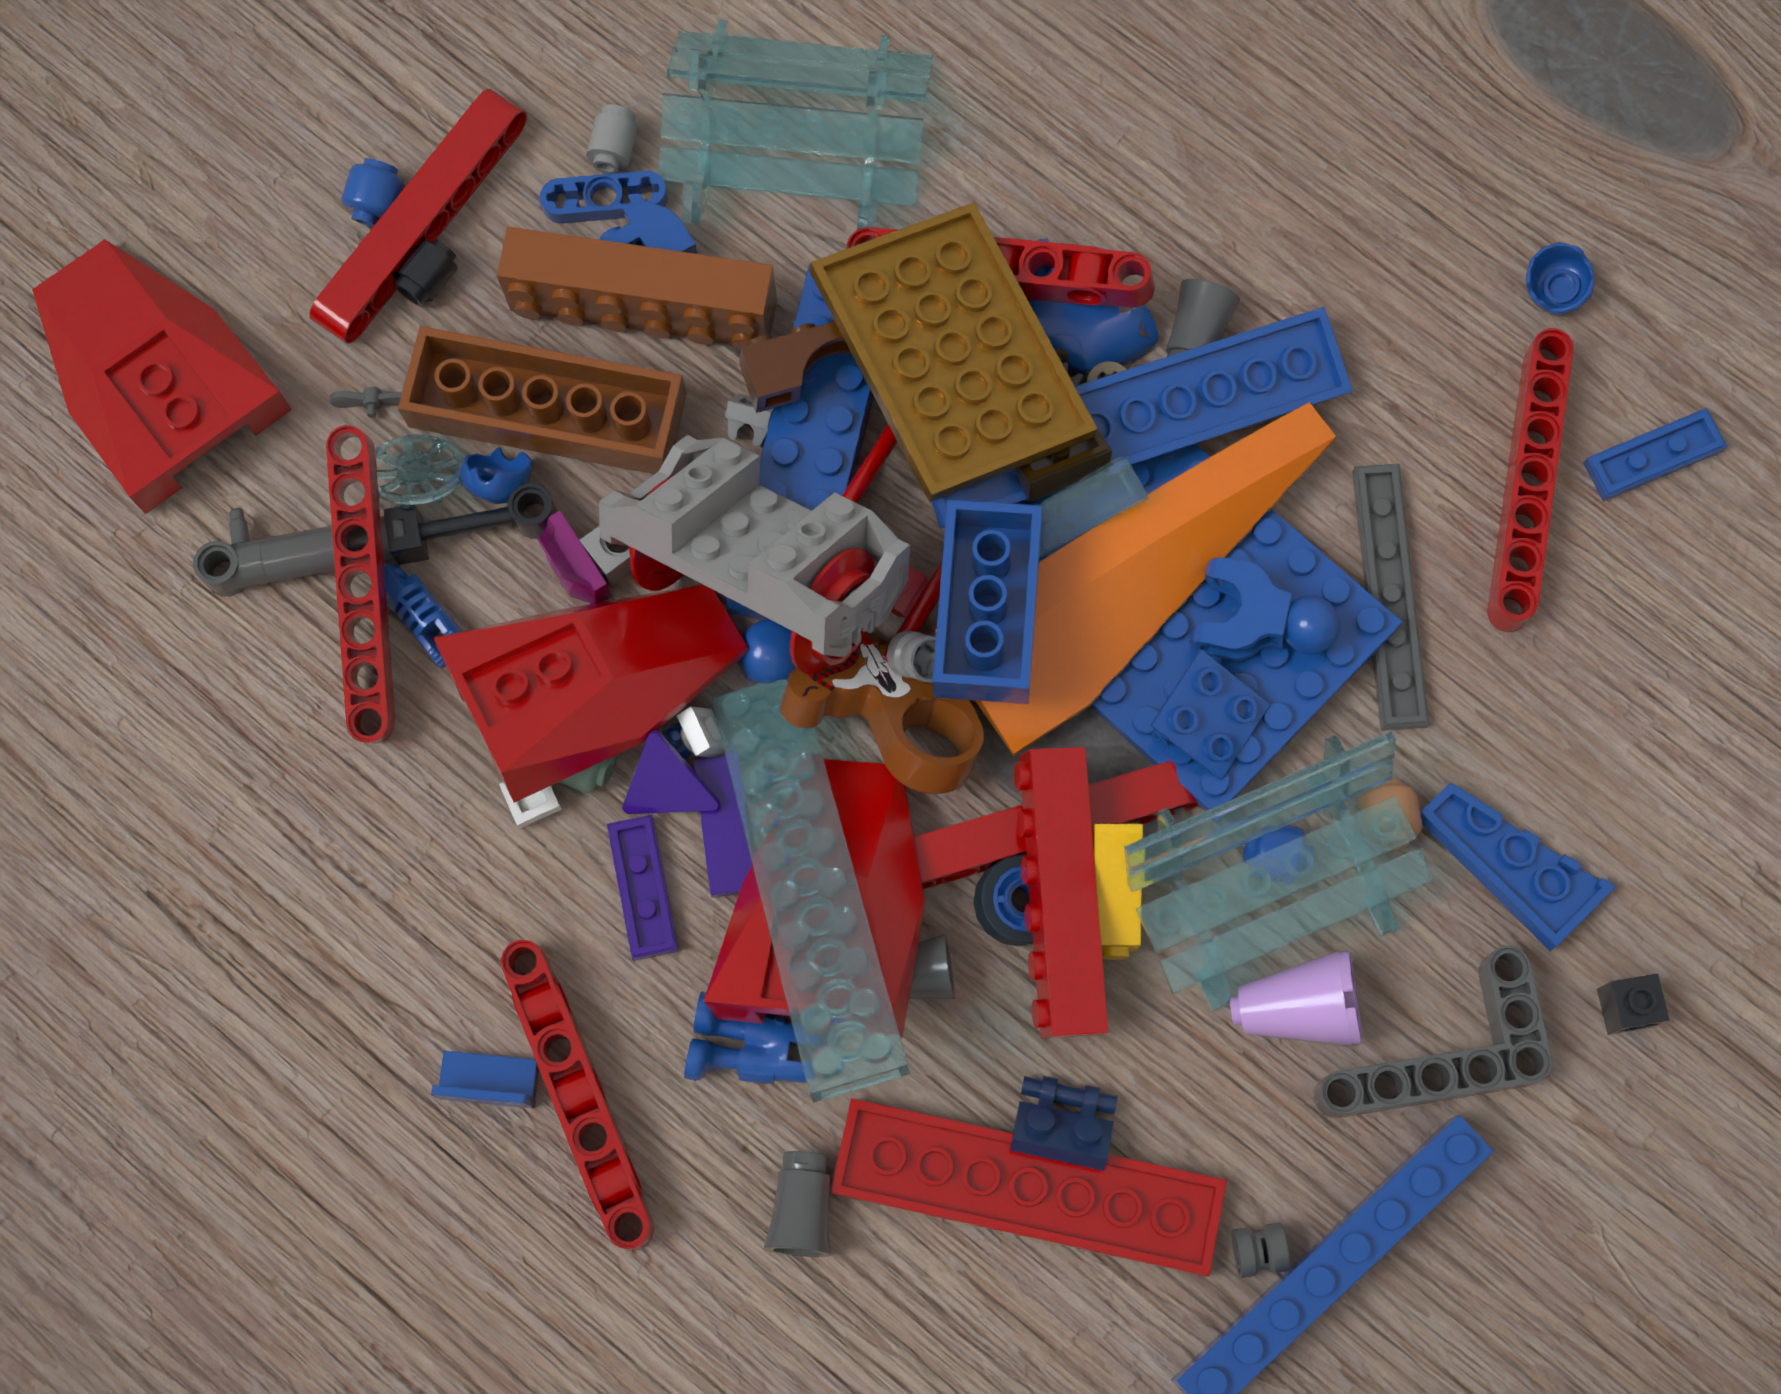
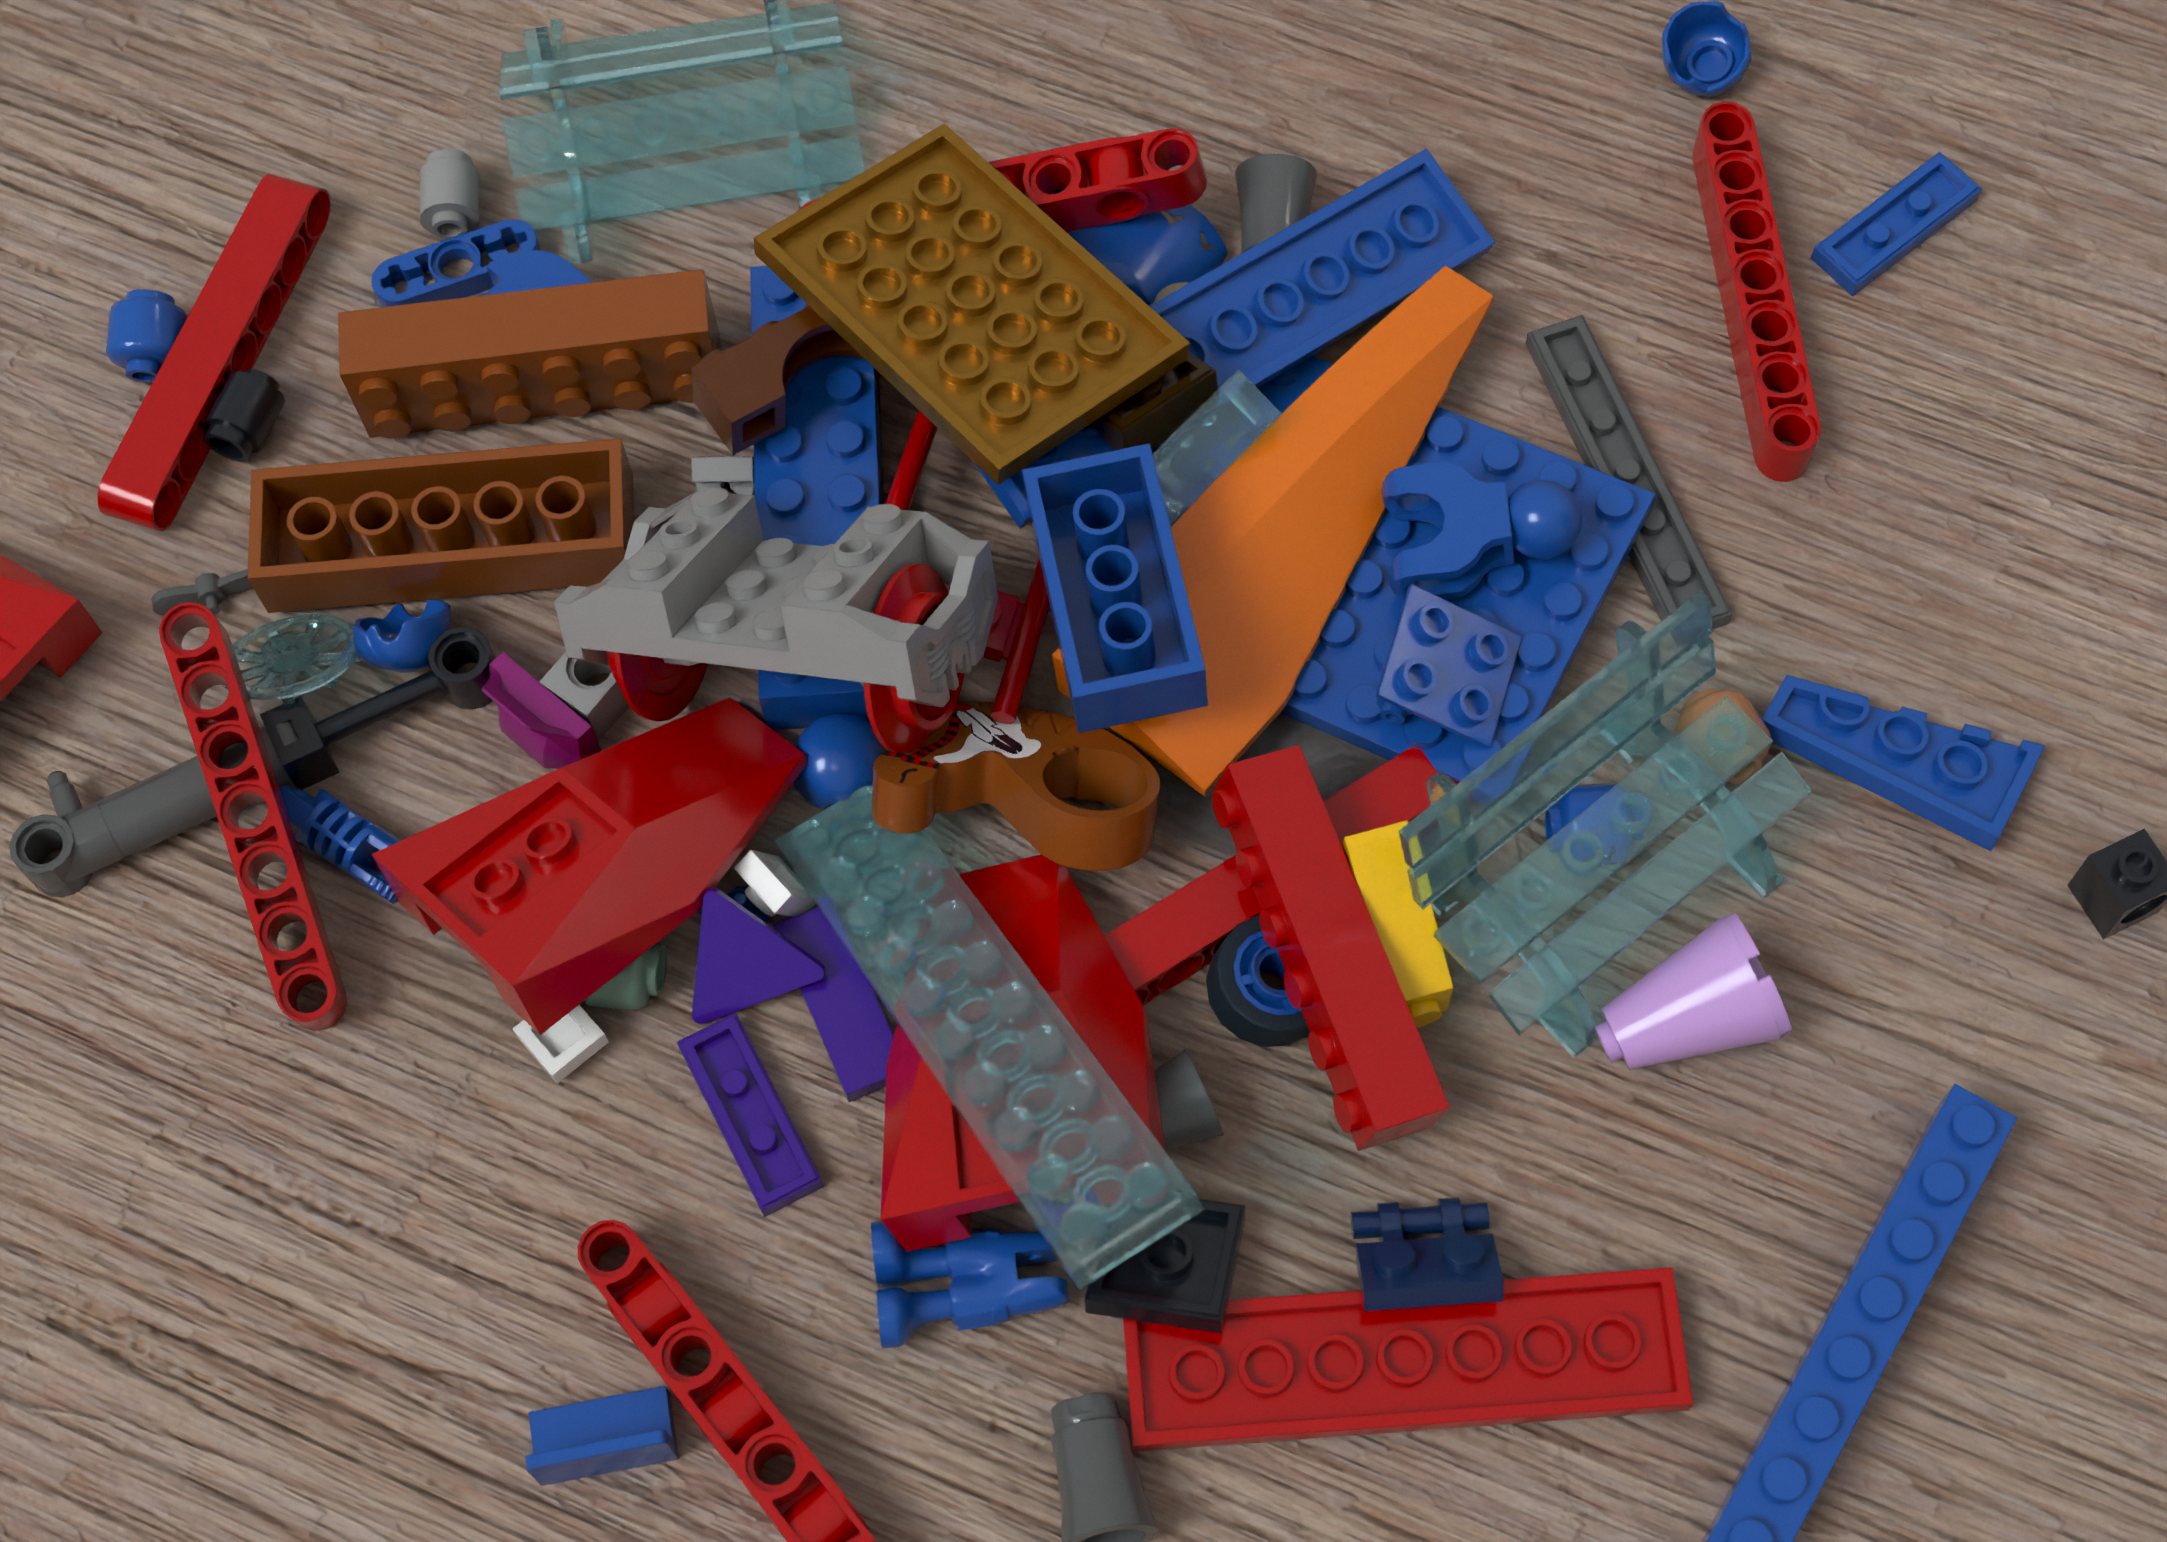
camera: 15 degrees left, 10 degrees down
light grey wheel [887,630,936,683] -> none
dark grey wheel [1231,1222,1290,1278] -> none
dark grey beam [1314,946,1552,1118] -> none
none -> black tile [1085,1195,1245,1334]

